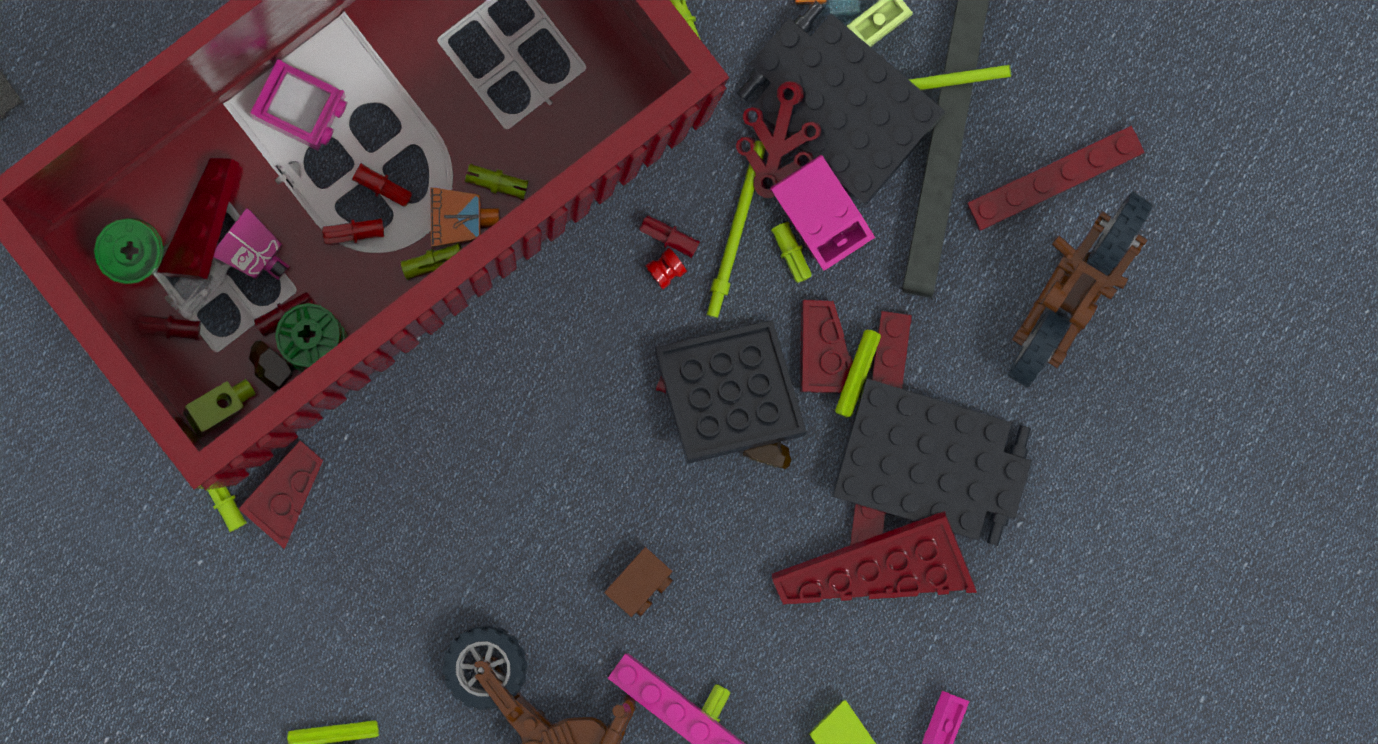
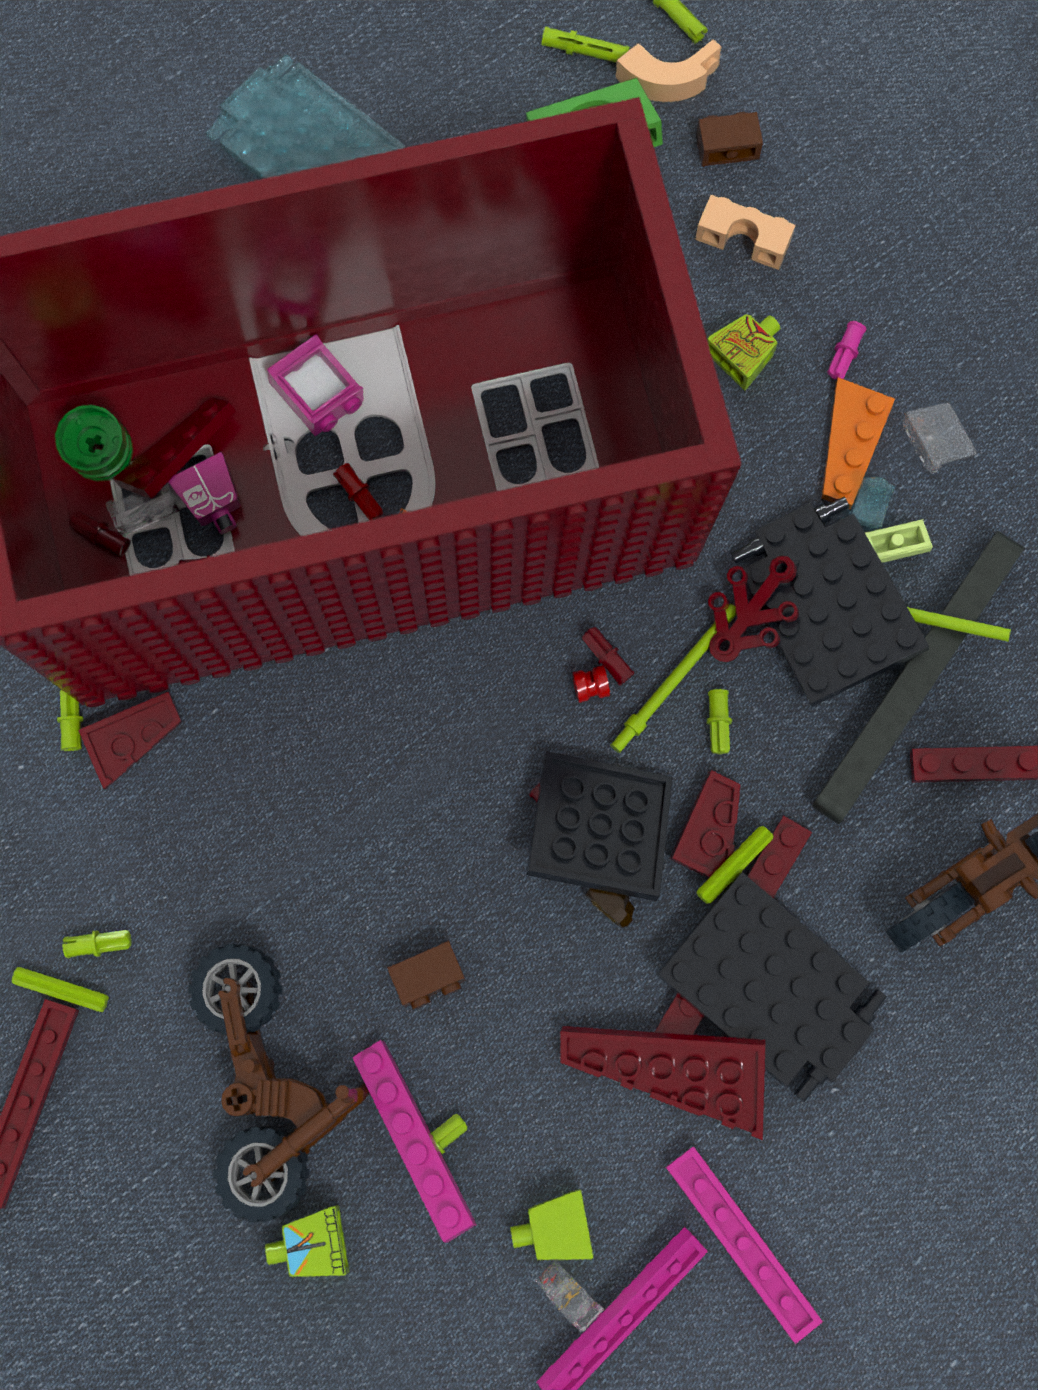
camera: 25 degrees right, 10 degrees down
red axle [322,218,384,244] -> none
dark pink slope [770,155,875,271] -> none
none -> lime axle [62,930,132,958]
none -> dark pink plate [666,1146,823,1344]

